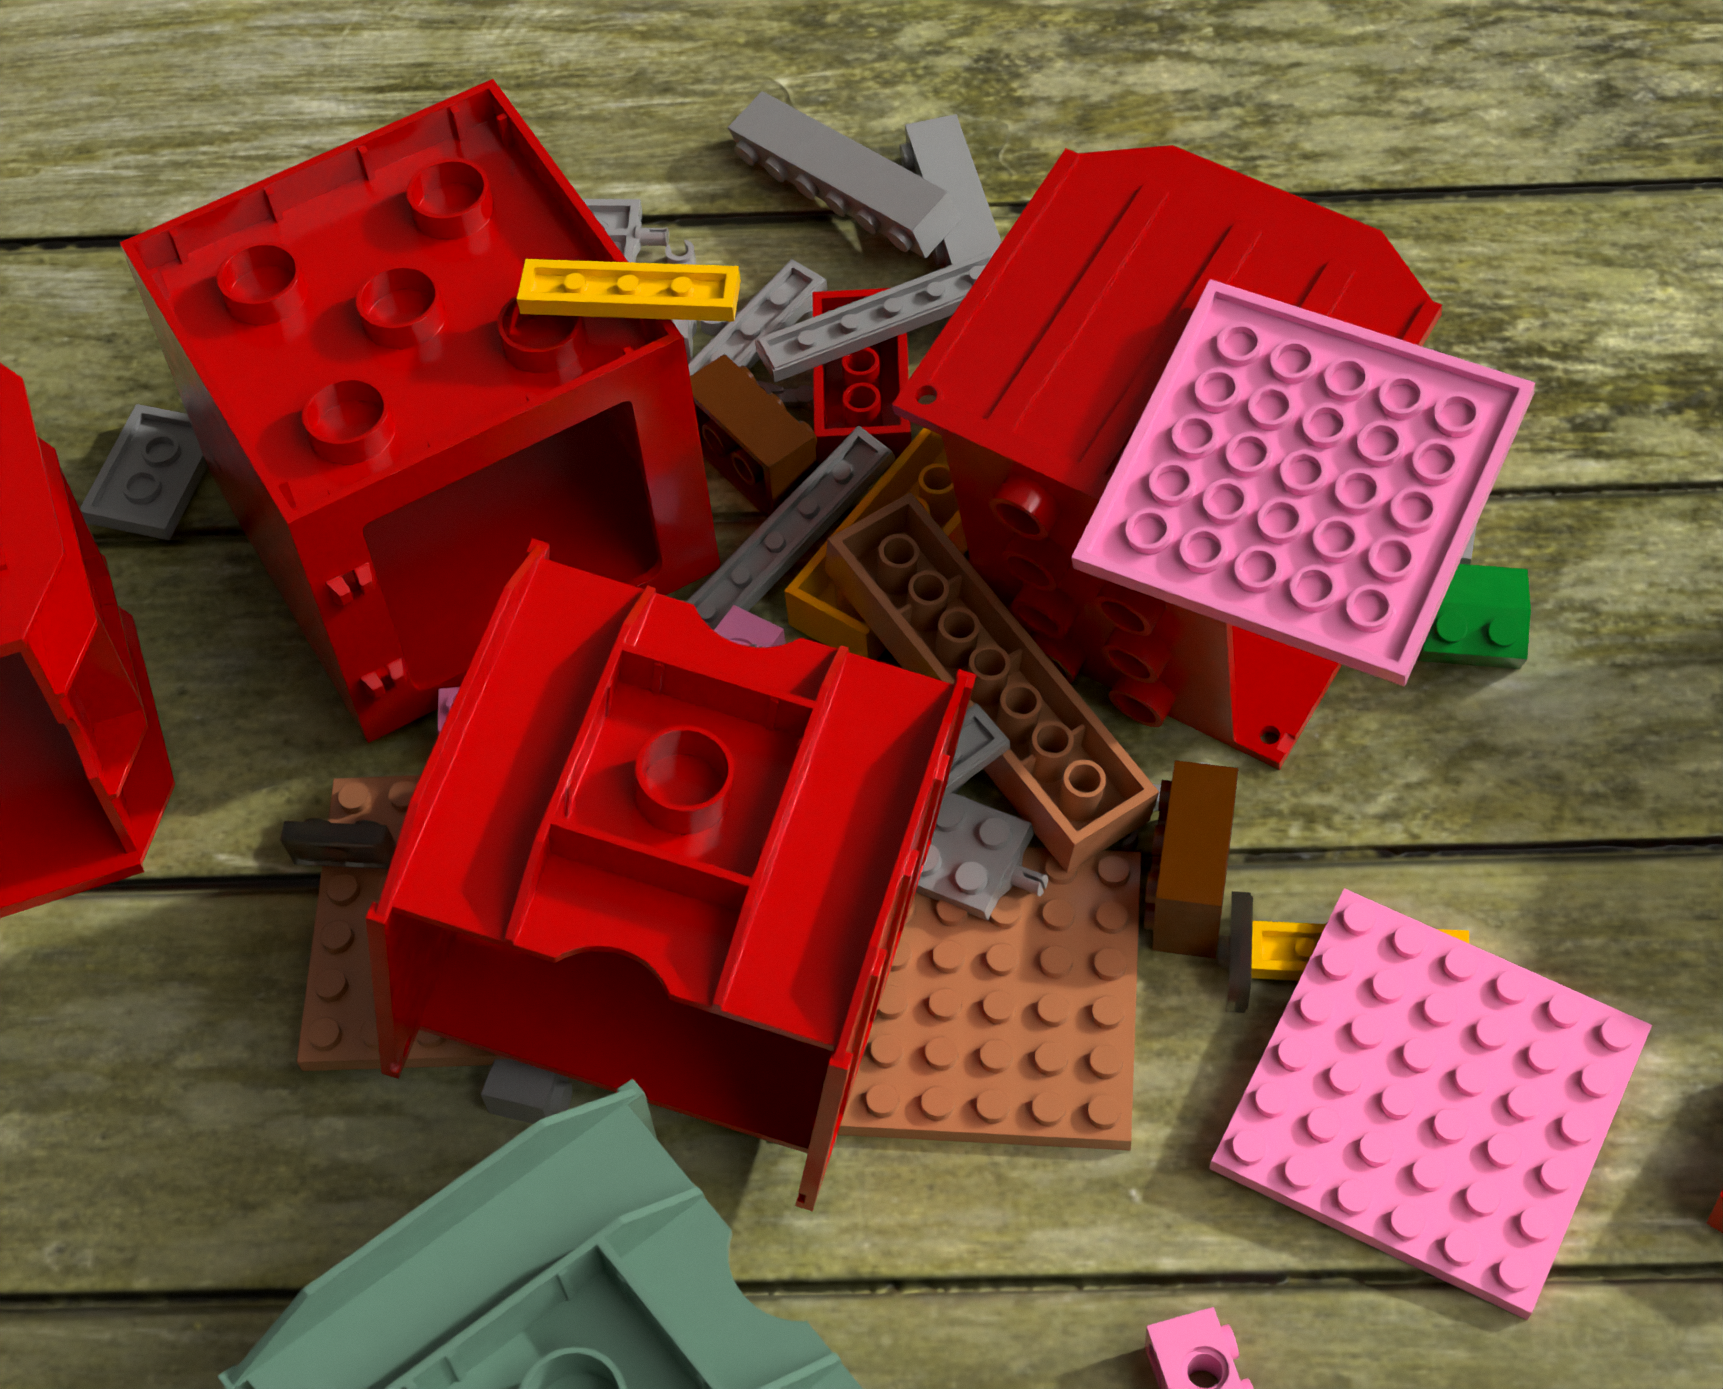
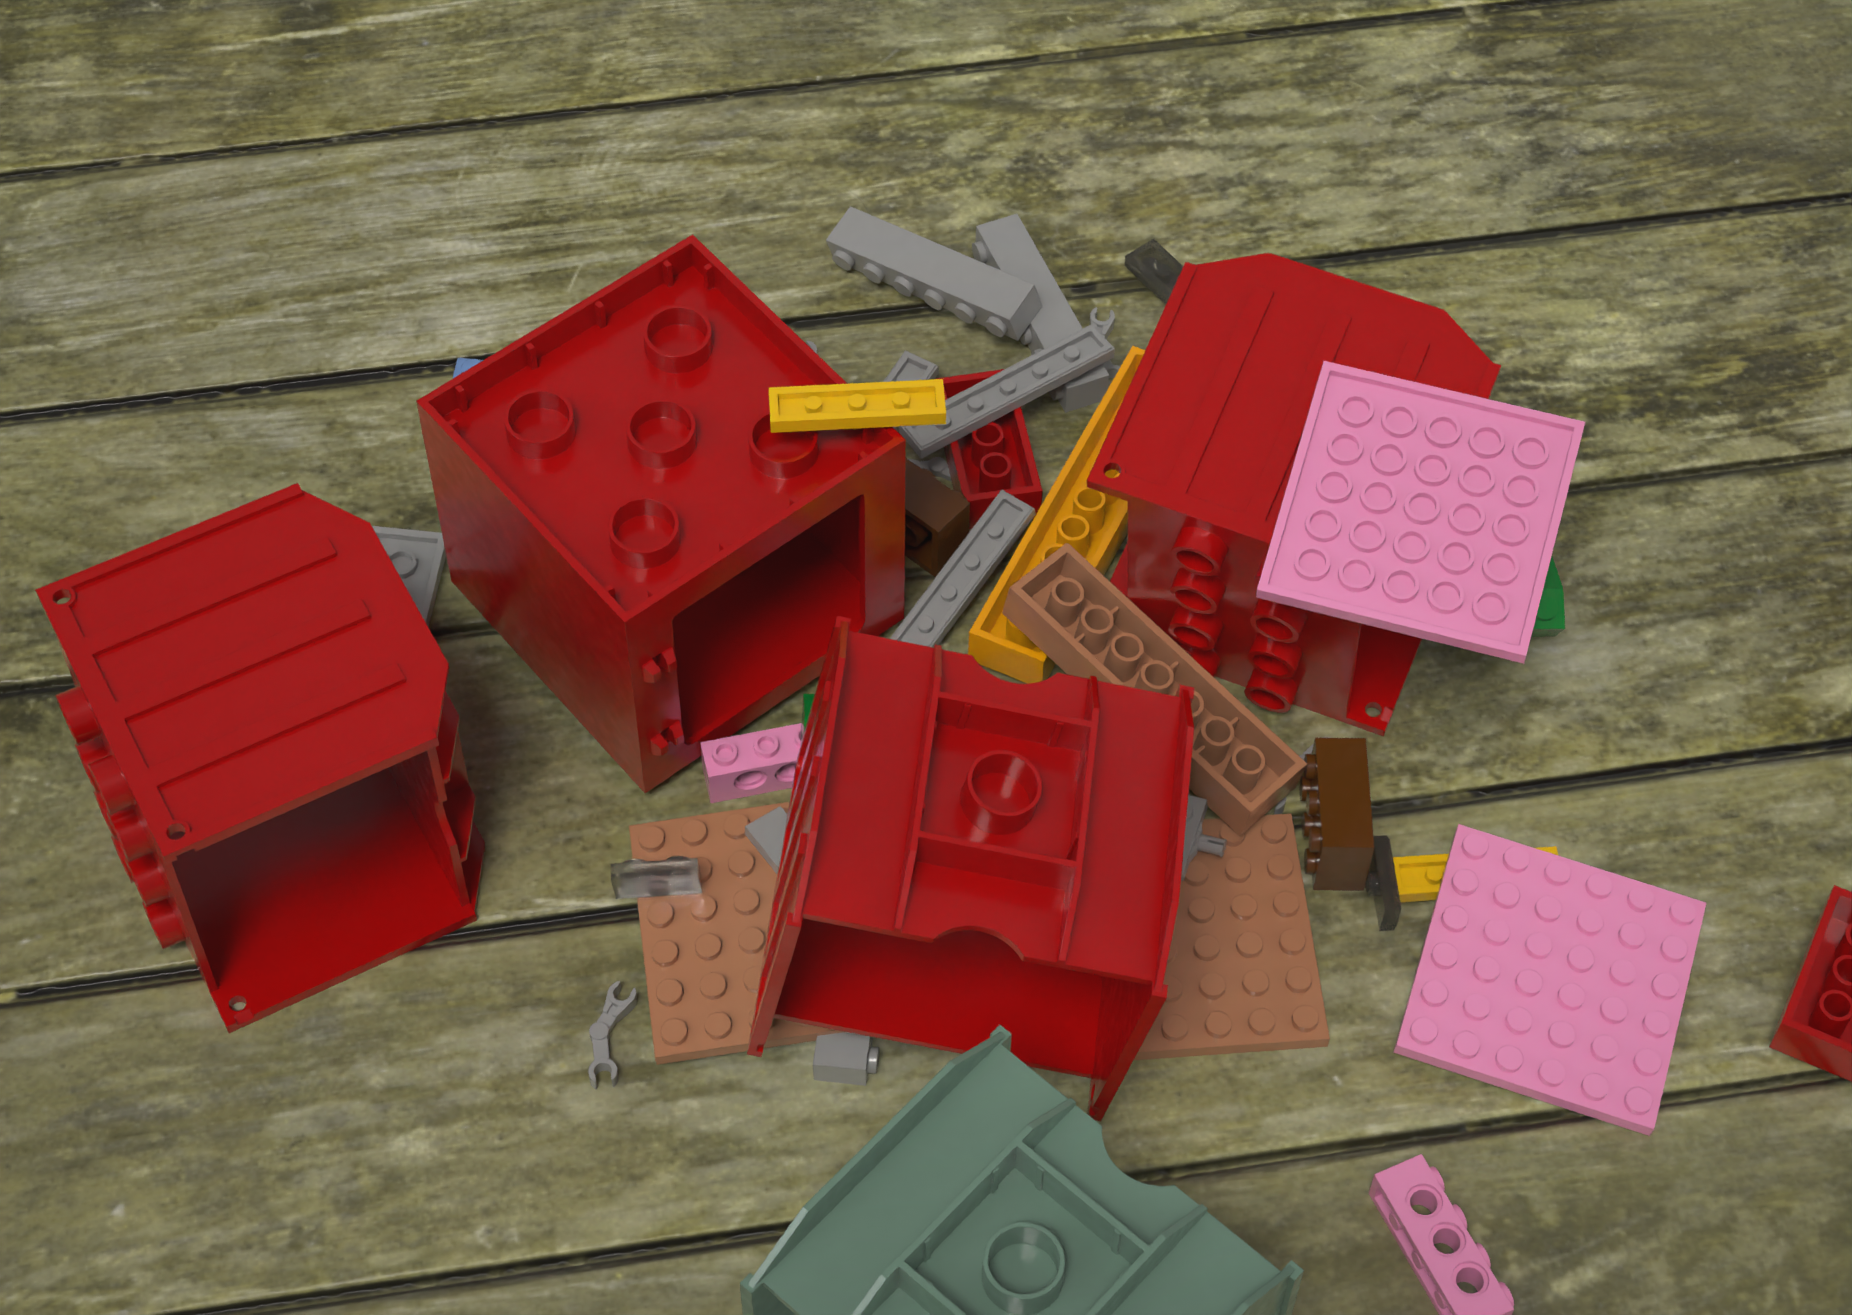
camera: 15 degrees left, 0 degrees up
none -> light grey piece [588,981,637,1089]

